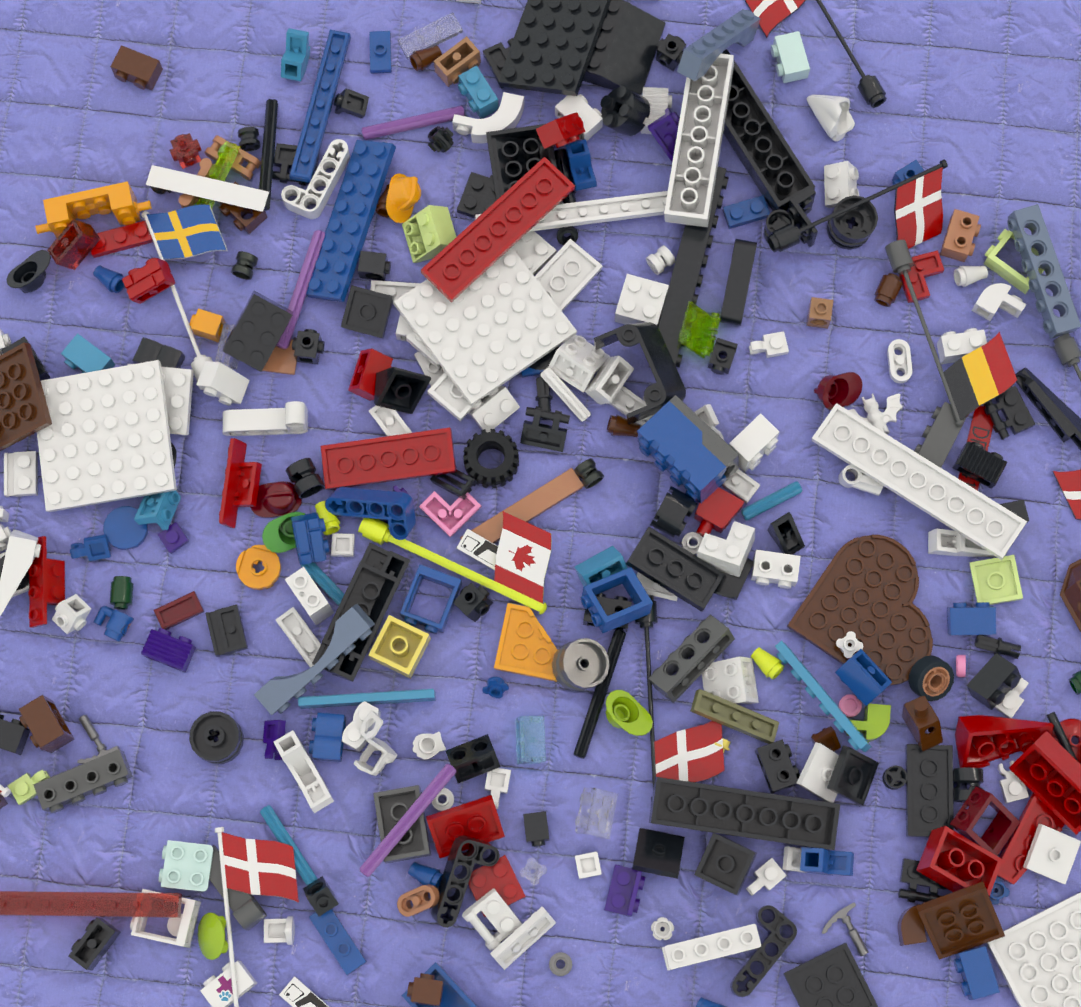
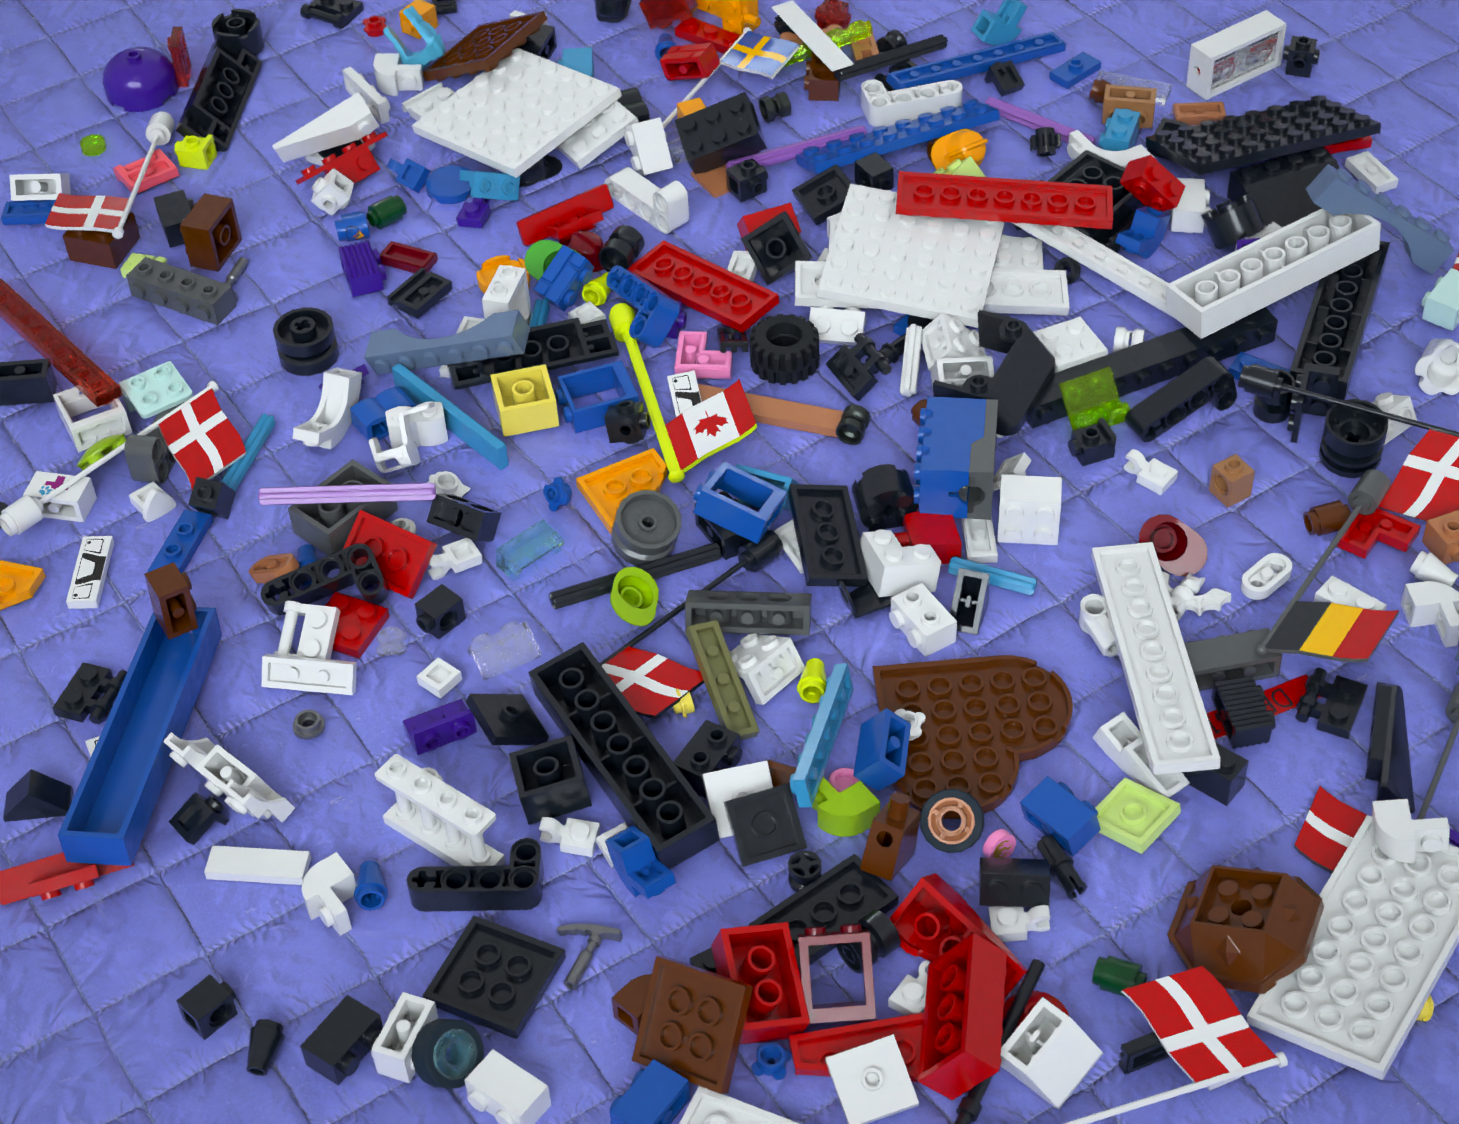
camera: 50 degrees right, 30 degrees down
none -> nougat tile [1172,102,1226,125]

